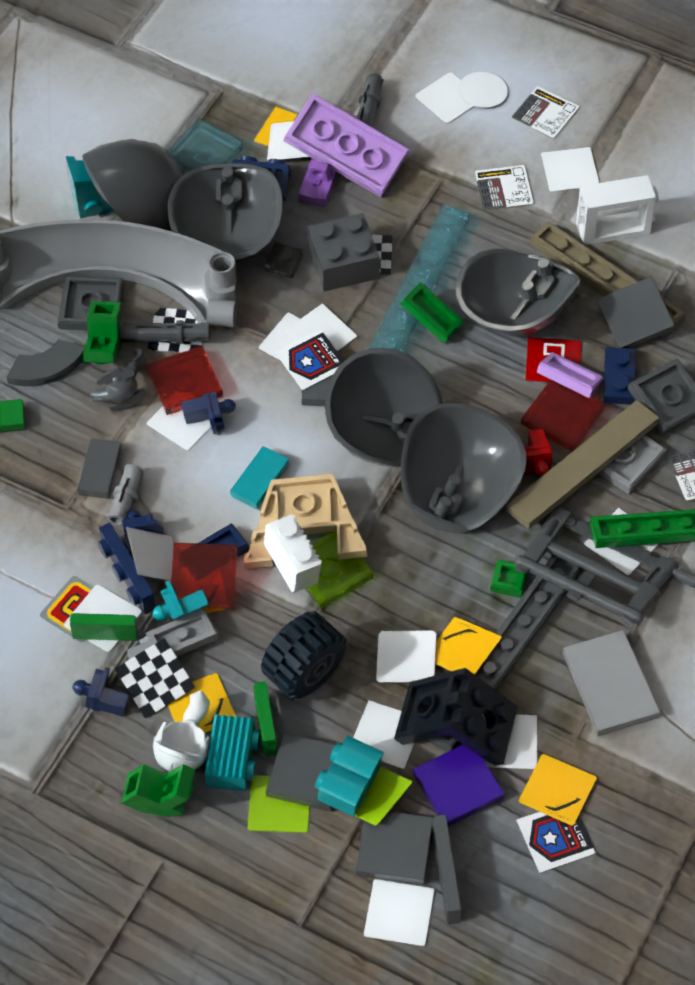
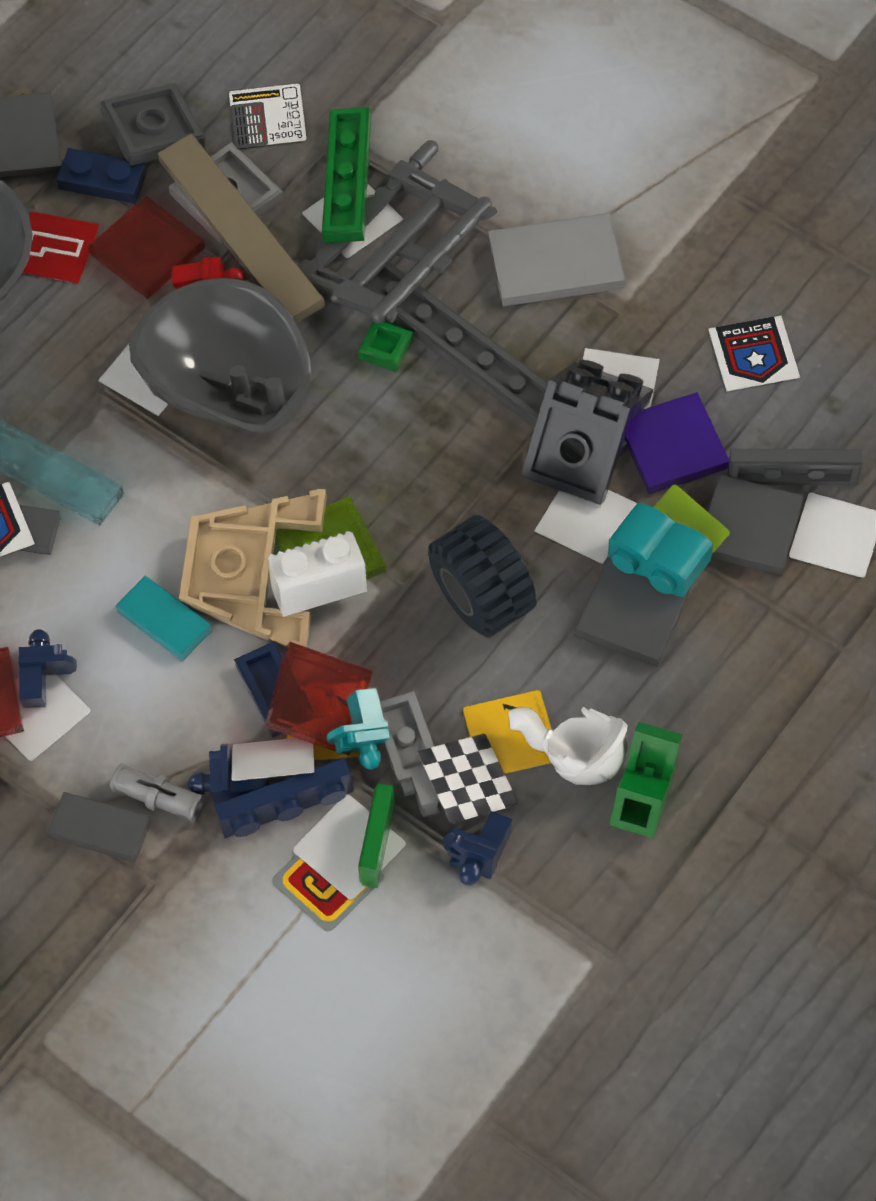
camera: 80 degrees left, 5 degrees up
teal brick [204,714,260,791] -> none
lime sticker [247,775,309,833] -> none
green tile [253,681,277,756] -> none
dark grey piece [325,348,443,467] -> none
white sticker [376,631,436,683] -> none
yellow sticker [435,617,502,675] -> none
yellow sticker [518,754,597,826] -> none
lavender tile [537,352,604,398] -> none

